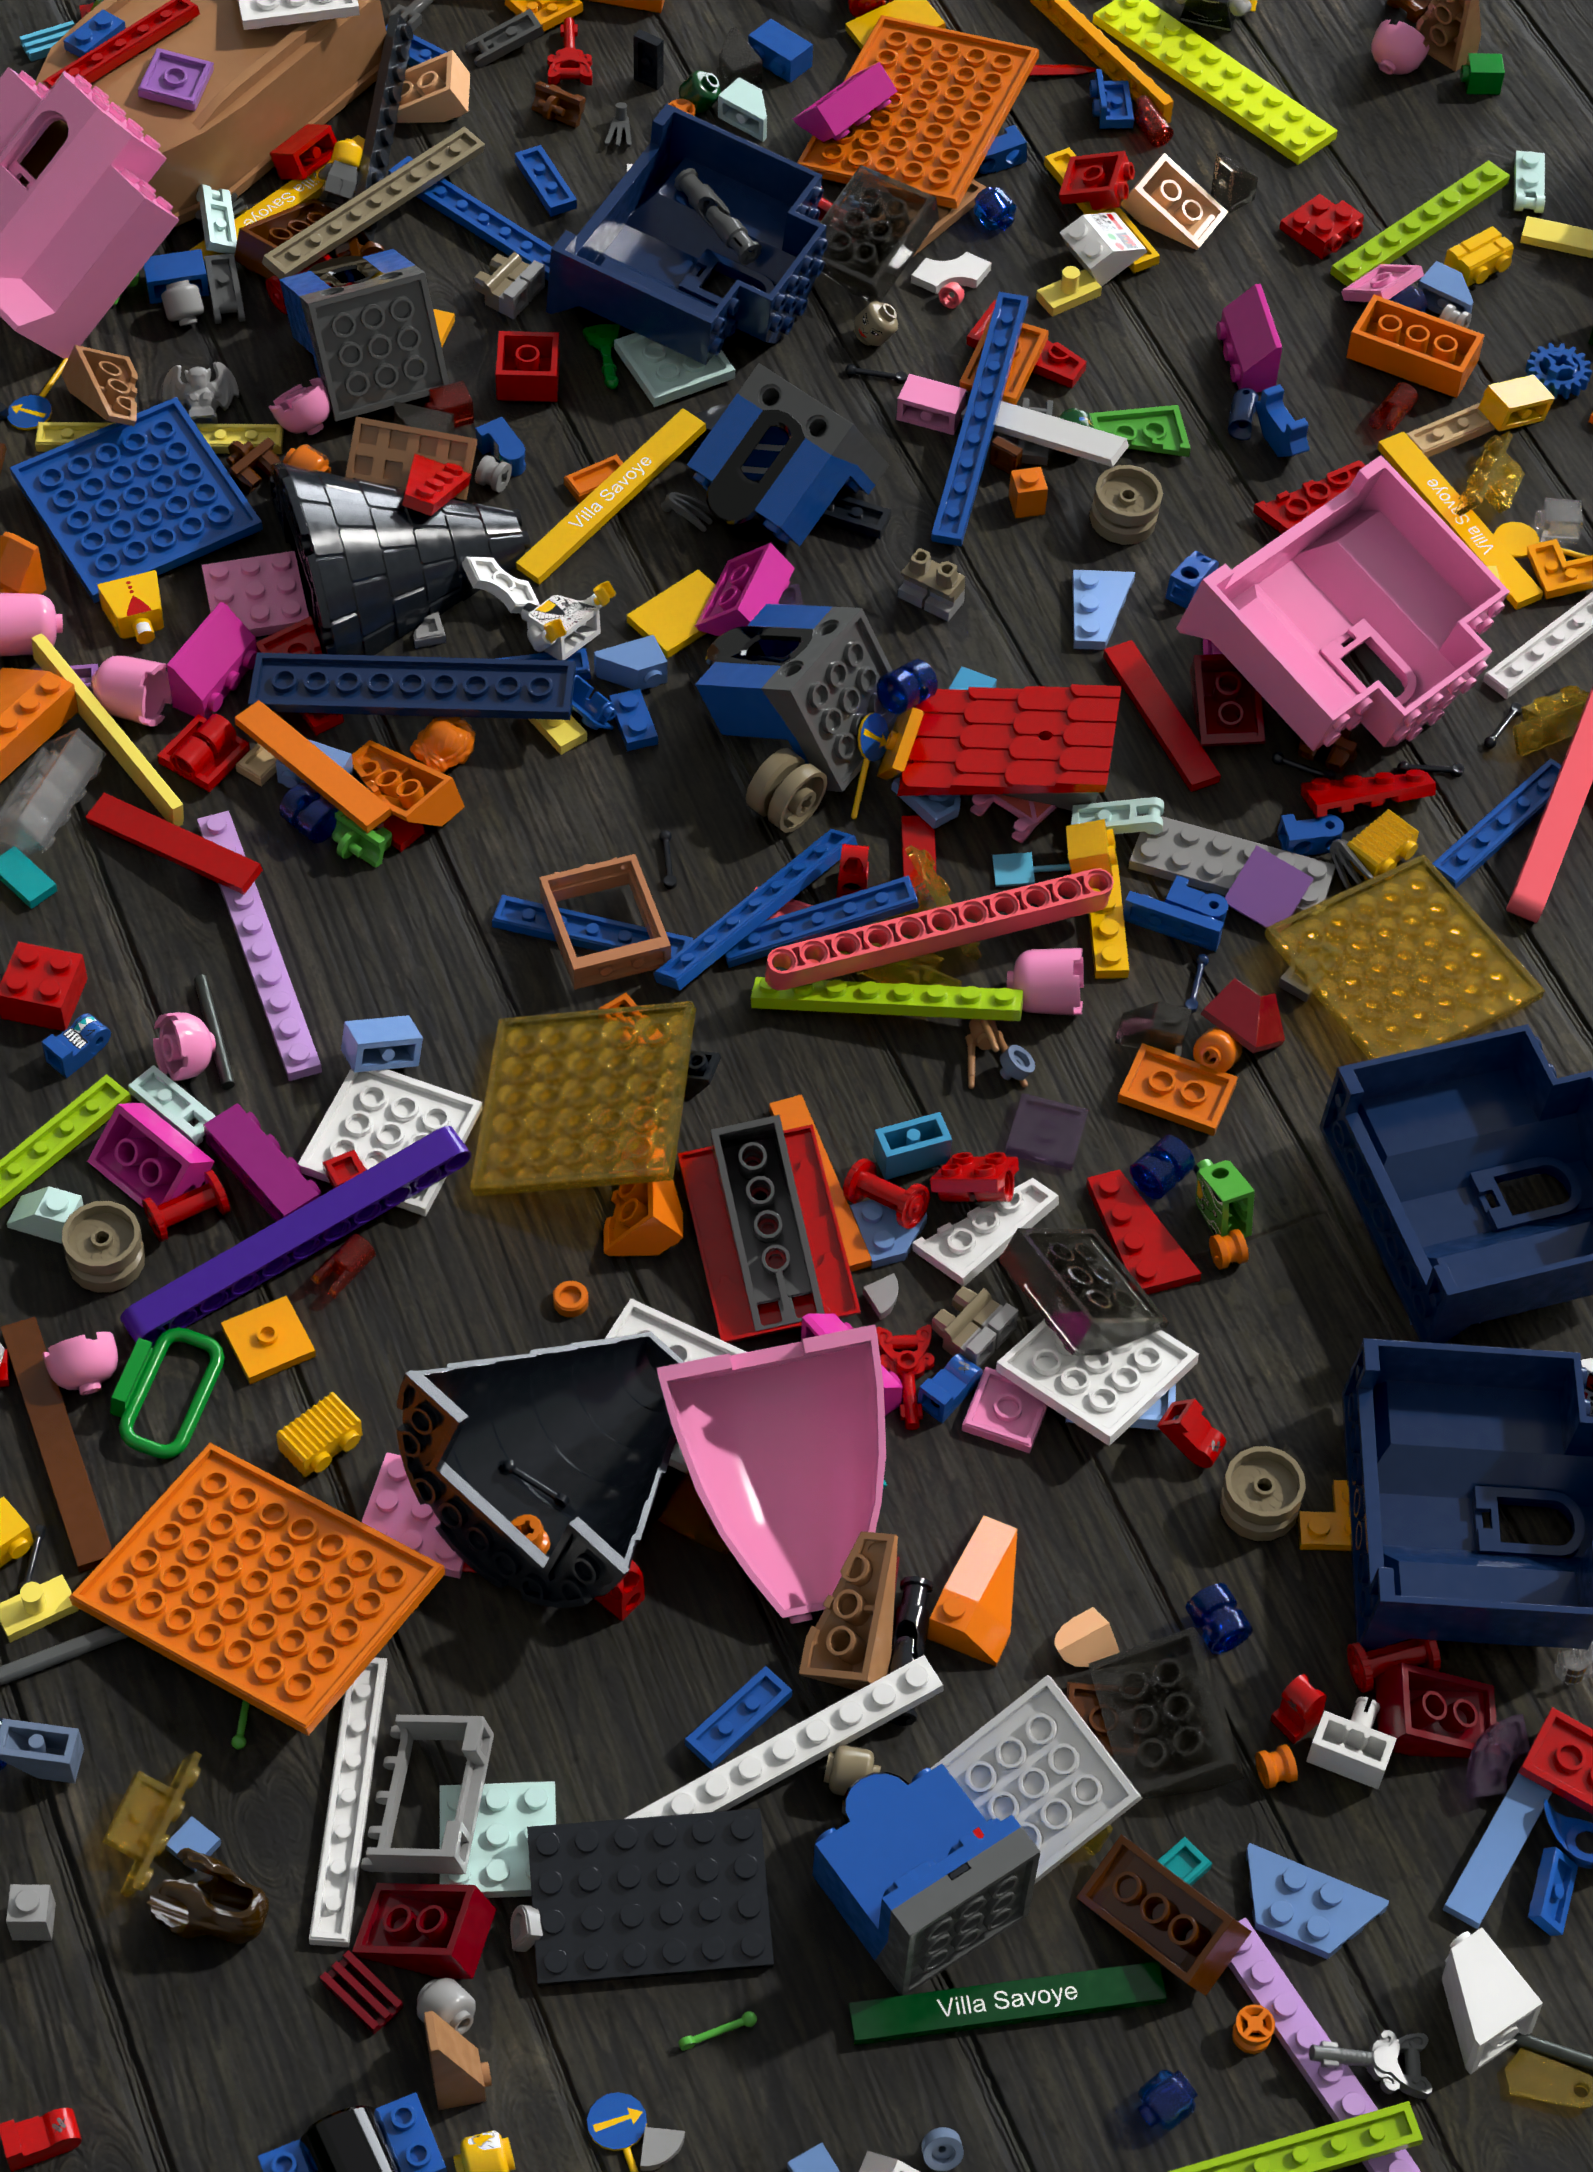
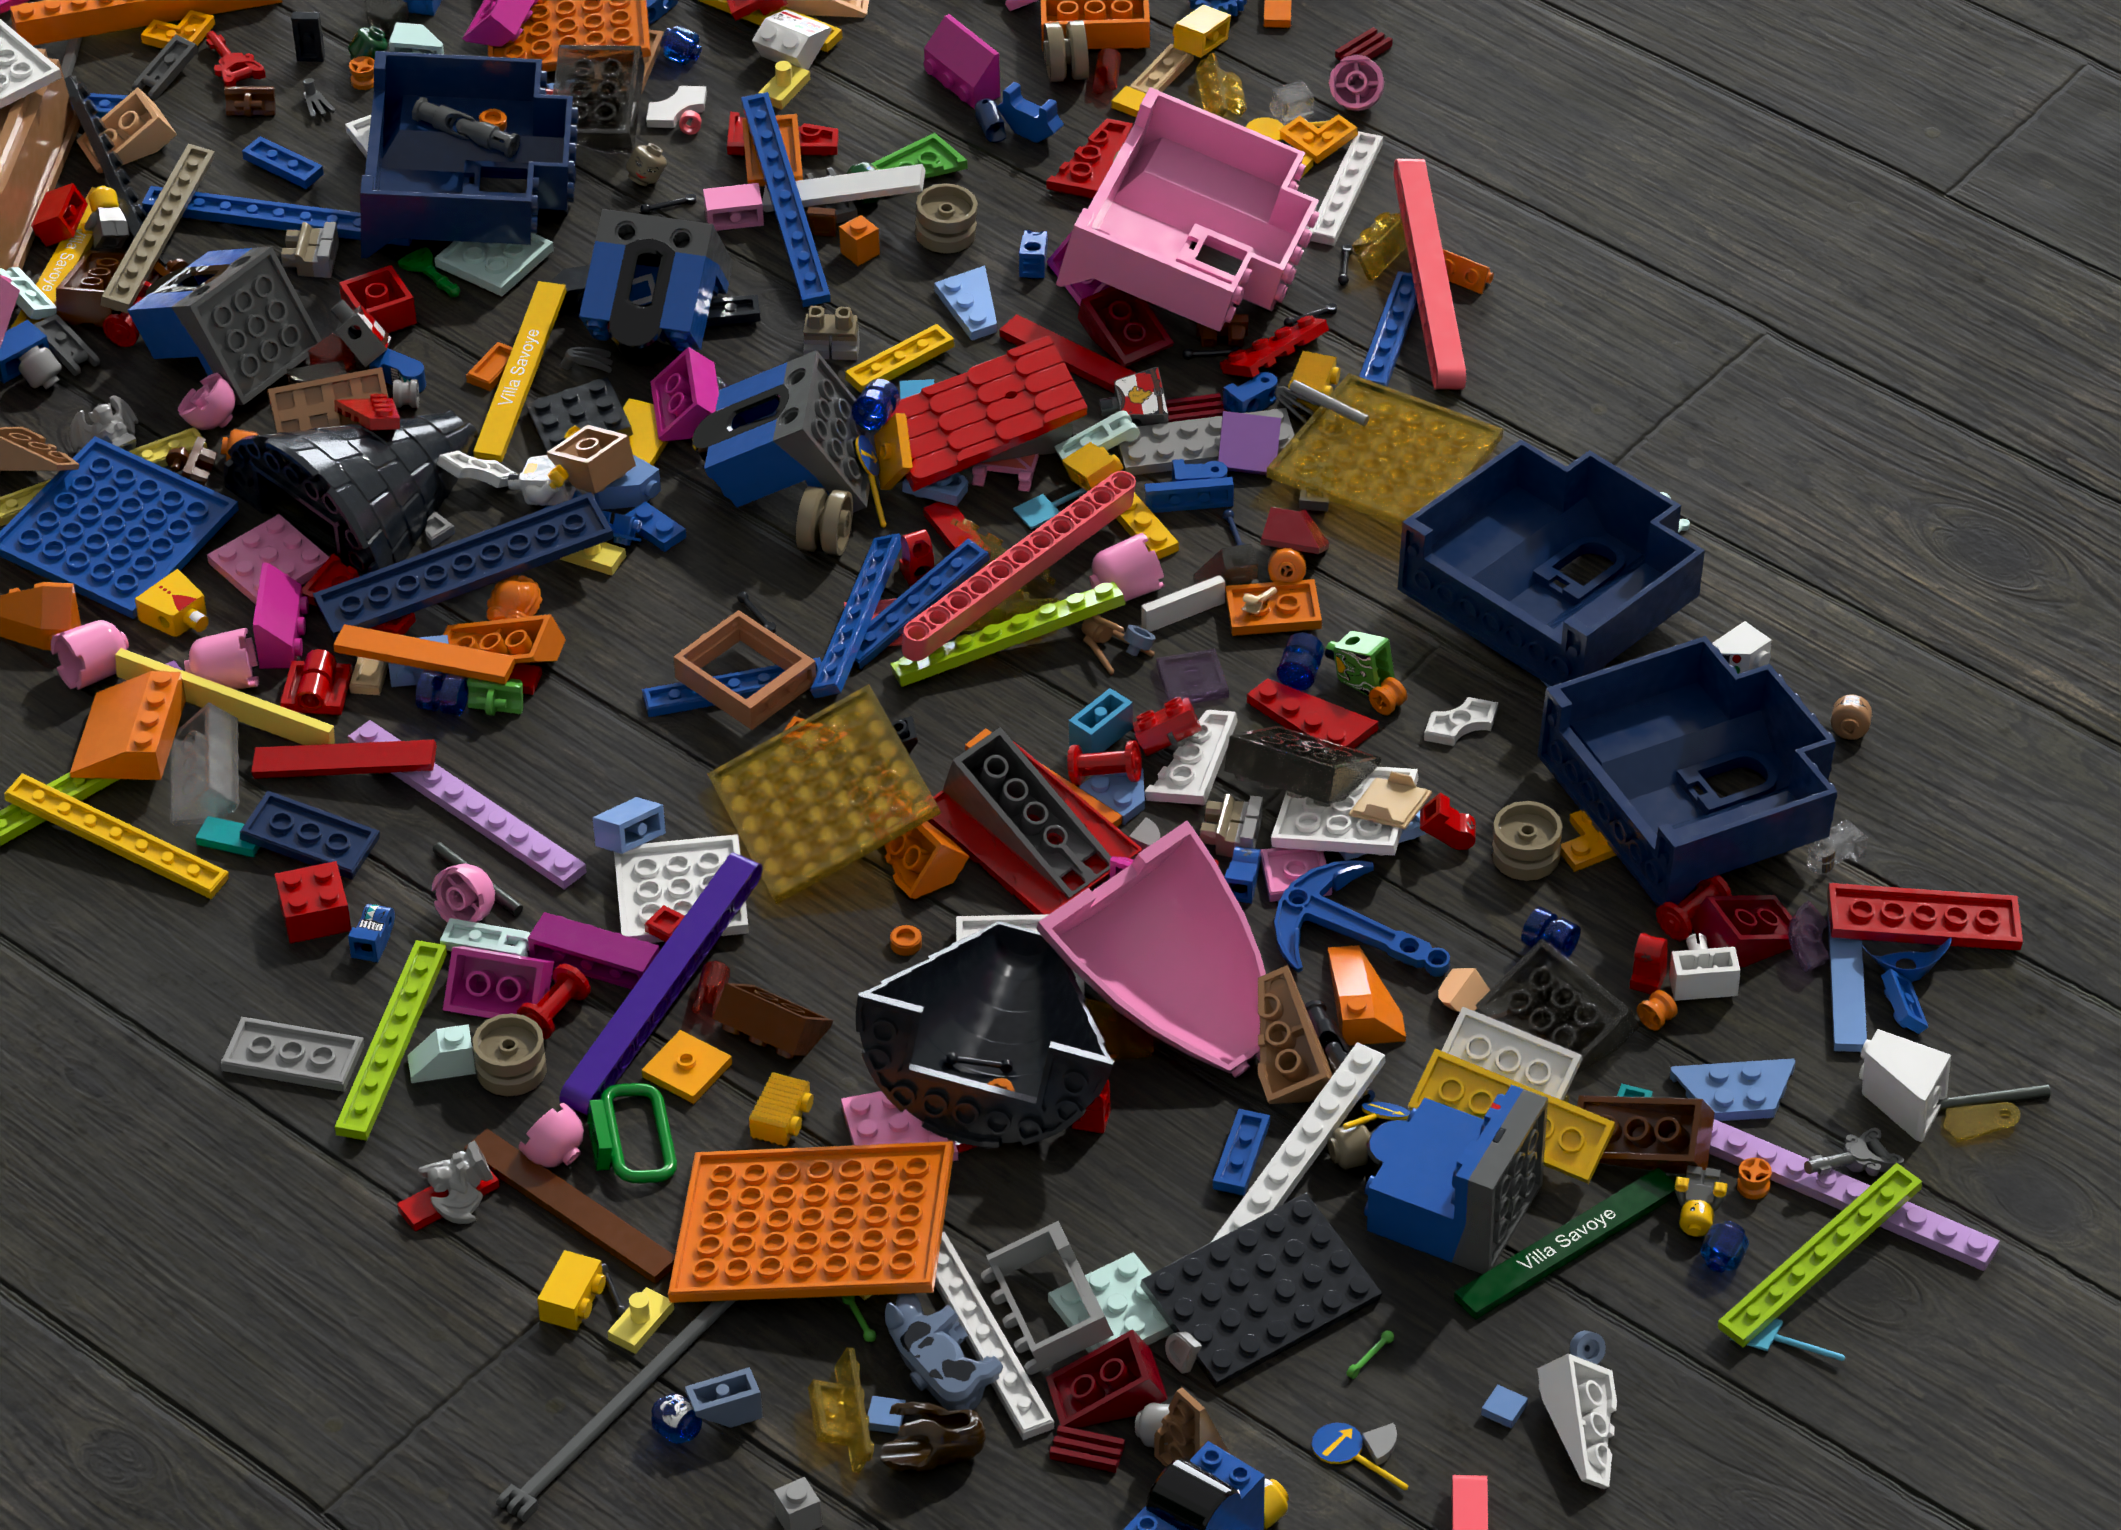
camera: 25 degrees left, 10 degrees down
none -> dark blue tile [240,790,380,880]
none -> dark grey torso [330,299,391,367]
none -> orange tile [479,109,507,131]
none -> black plate [526,377,633,453]
none -> medium nougat slope [547,425,636,494]
none -> reddish brown slope [712,983,834,1059]
none -> yellow plate [845,324,954,395]
none -> sand blue animal [885,1293,1003,1411]
none -> dark tan wheel [1043,20,1089,83]
none -> torso [1099,367,1168,426]
none -> white tile [1141,575,1225,632]
none -> dark red tile [1166,393,1225,423]
none -> tan hand [1242,587,1277,615]
none -> blue piece [1274,860,1450,977]
none -> light grey bar [1290,380,1369,426]
none -> piece [1342,1102,1410,1130]
none -> tan piece [1349,771,1432,829]
none -> yellow plate [1408,1048,1616,1184]
none -> white tile [1424,697,1498,746]
none -> piece [1675,1165,1727,1237]

